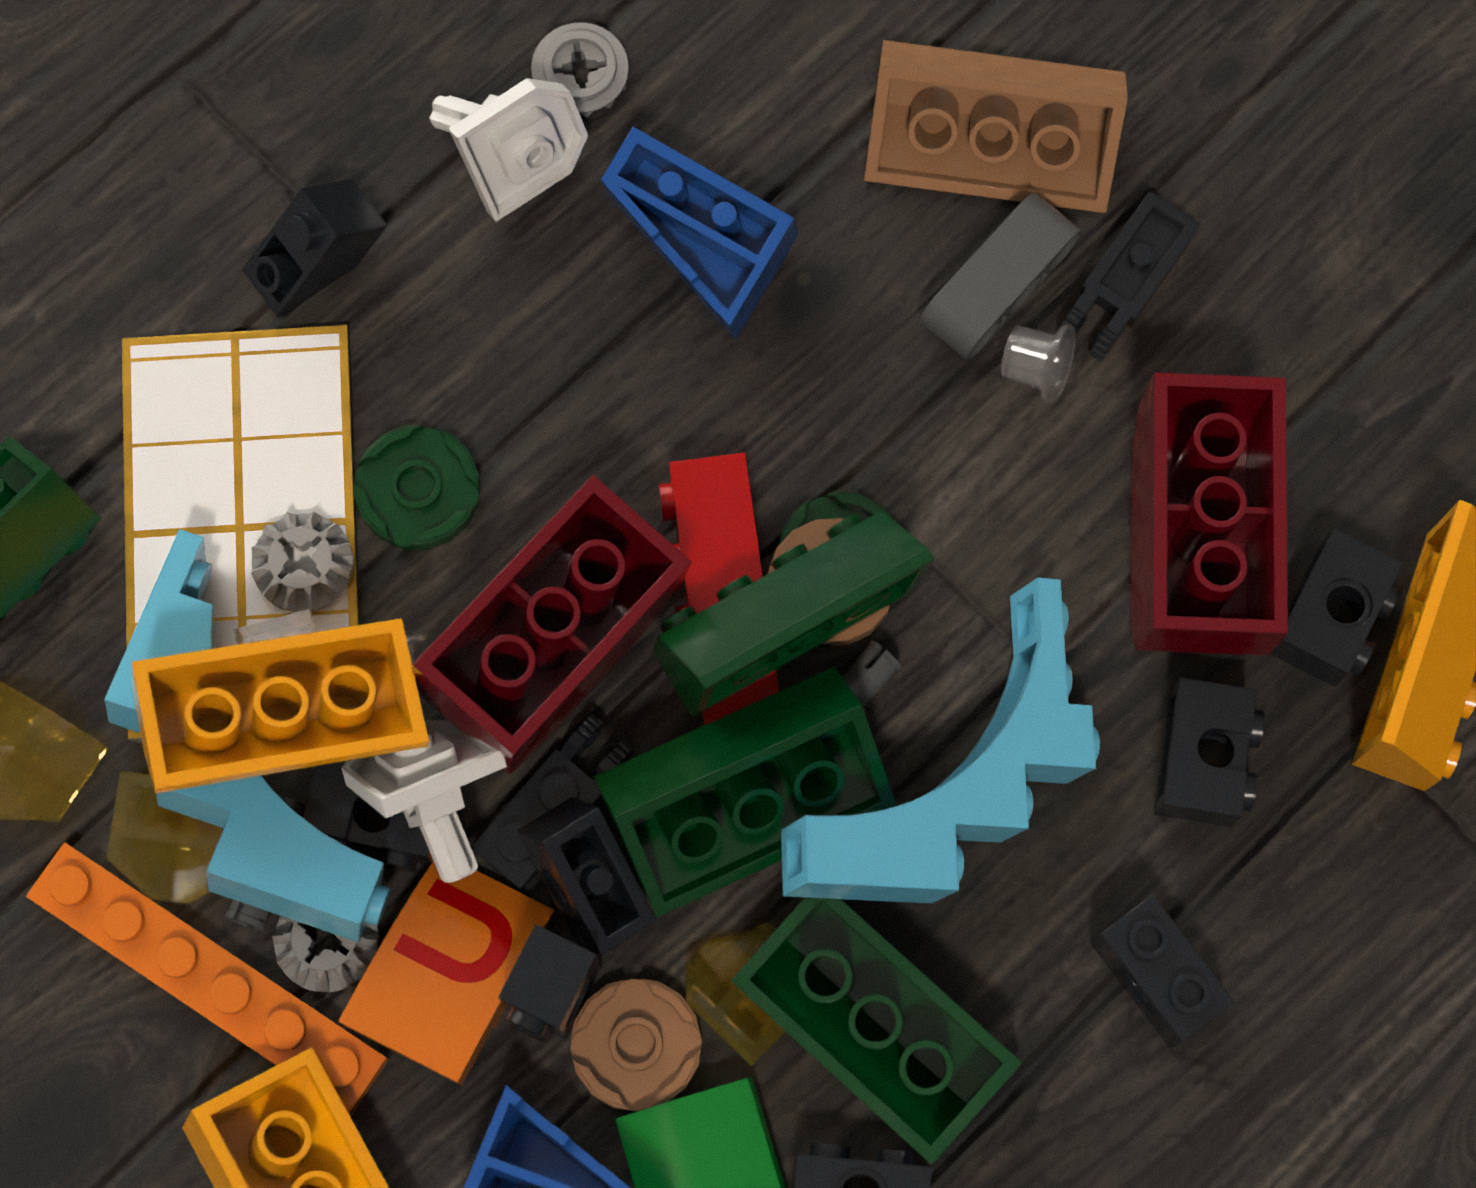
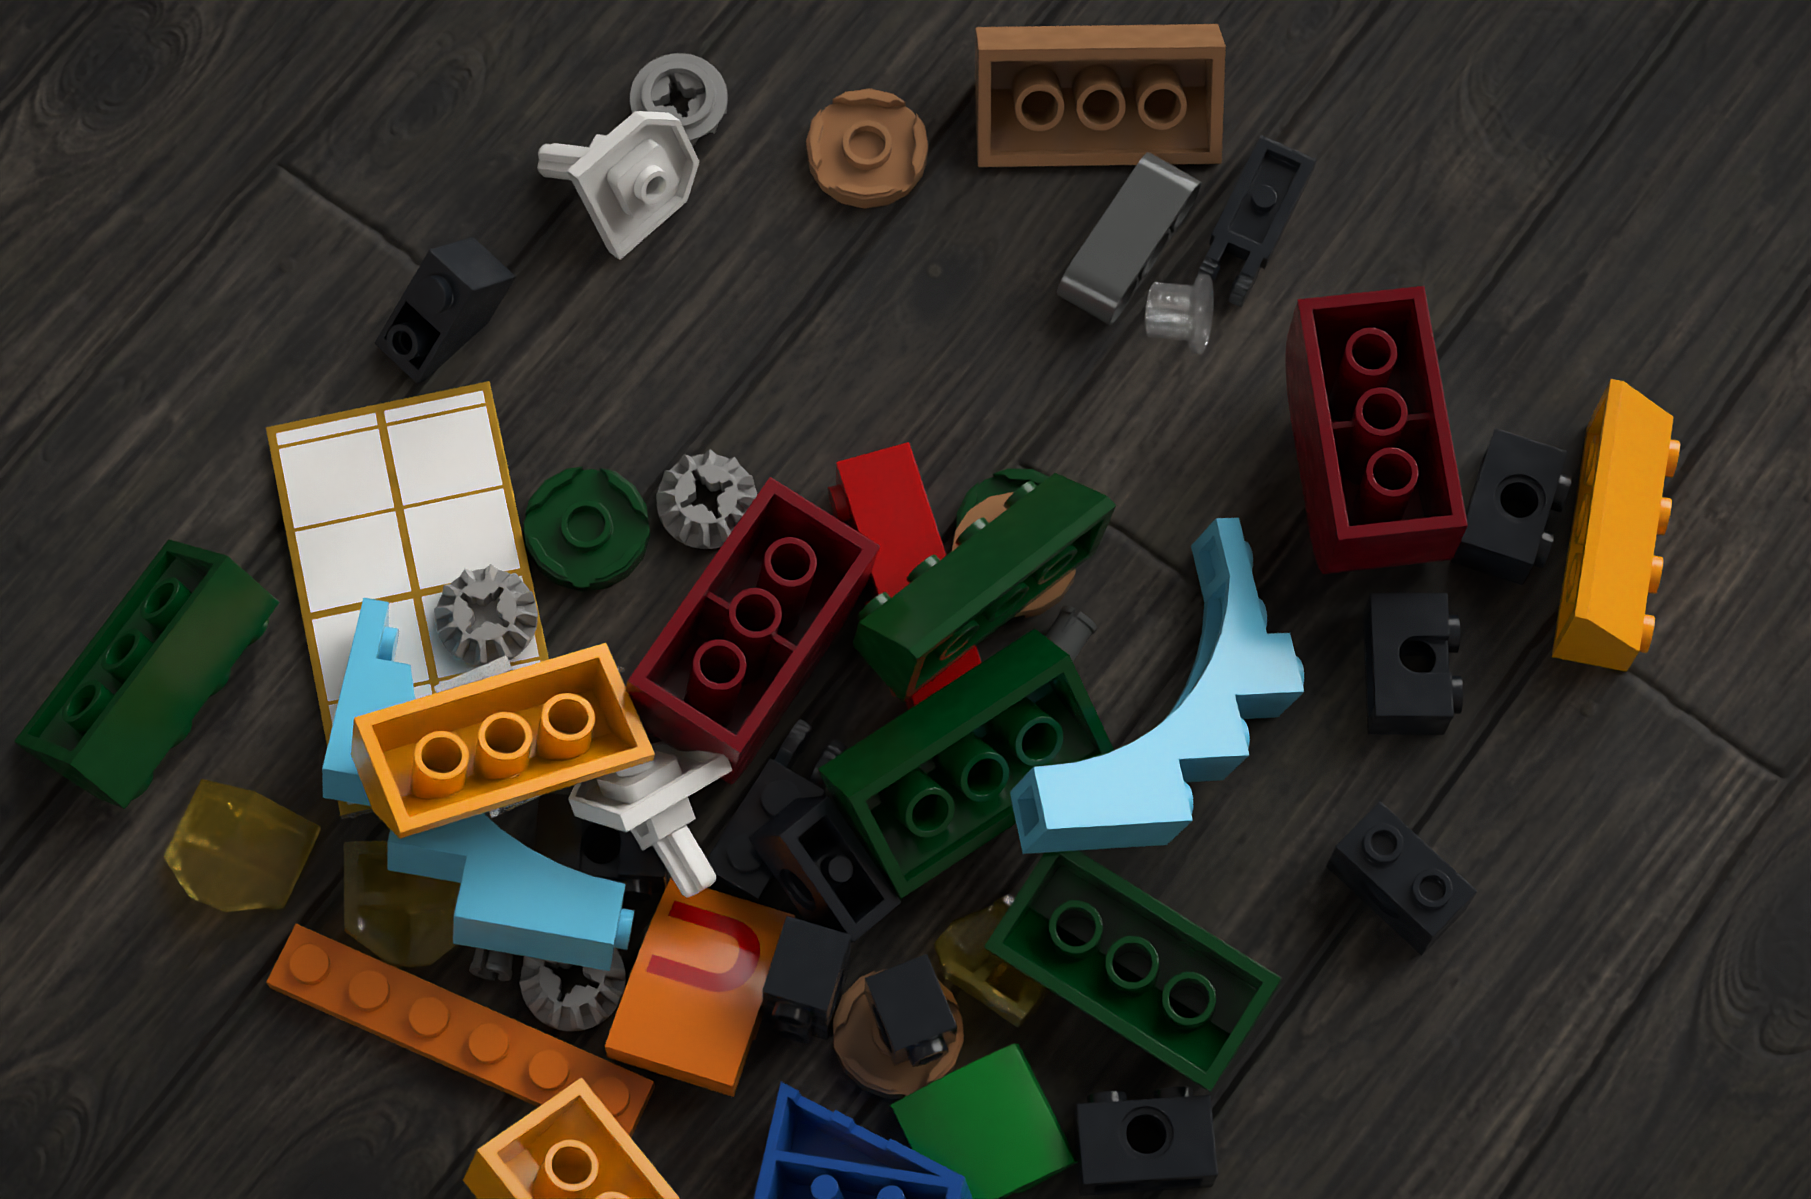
camera: 10 degrees left, 5 degrees down
blue wedge [601,127,799,340] -> none
none -> light grey gear [656,449,757,549]
none -> medium nougat tile [806,89,928,208]
none -> black brick [864,954,957,1067]

